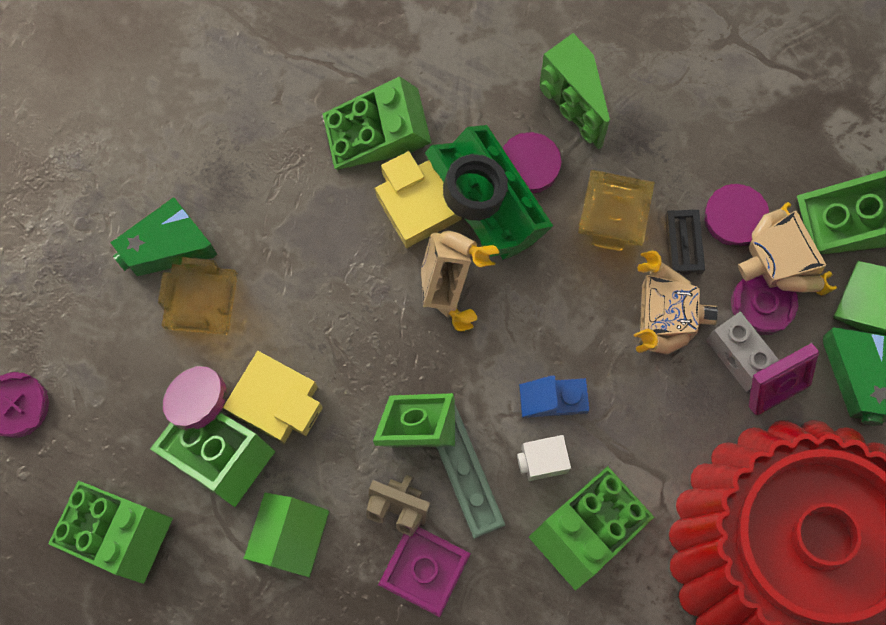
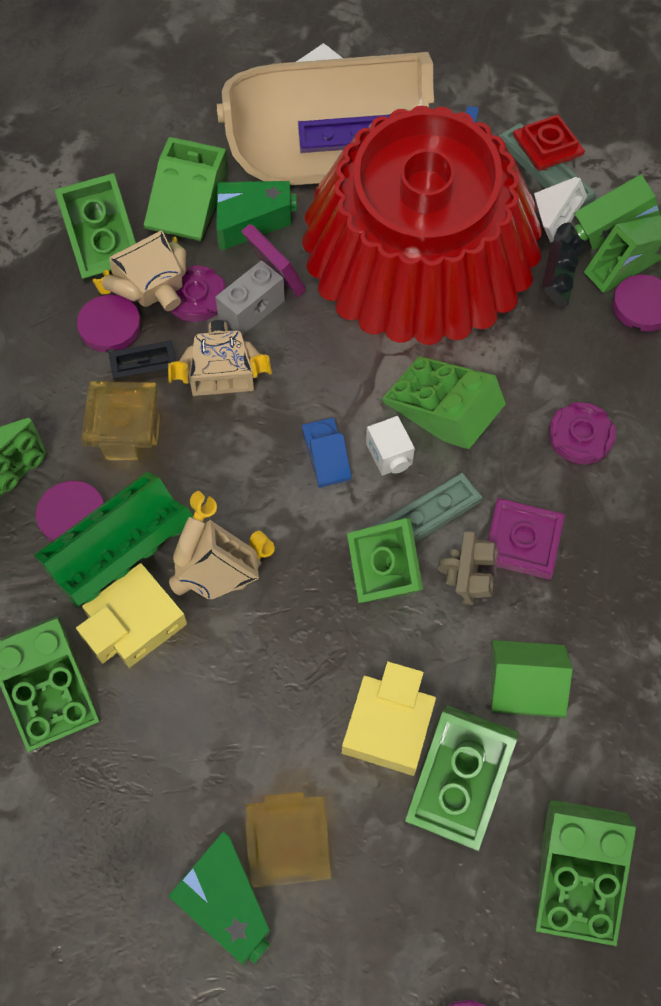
camera: 105 degrees left, 10 degrees down
tile [163,366,227,431] -> none
black tyre [443,154,508,221] -> none

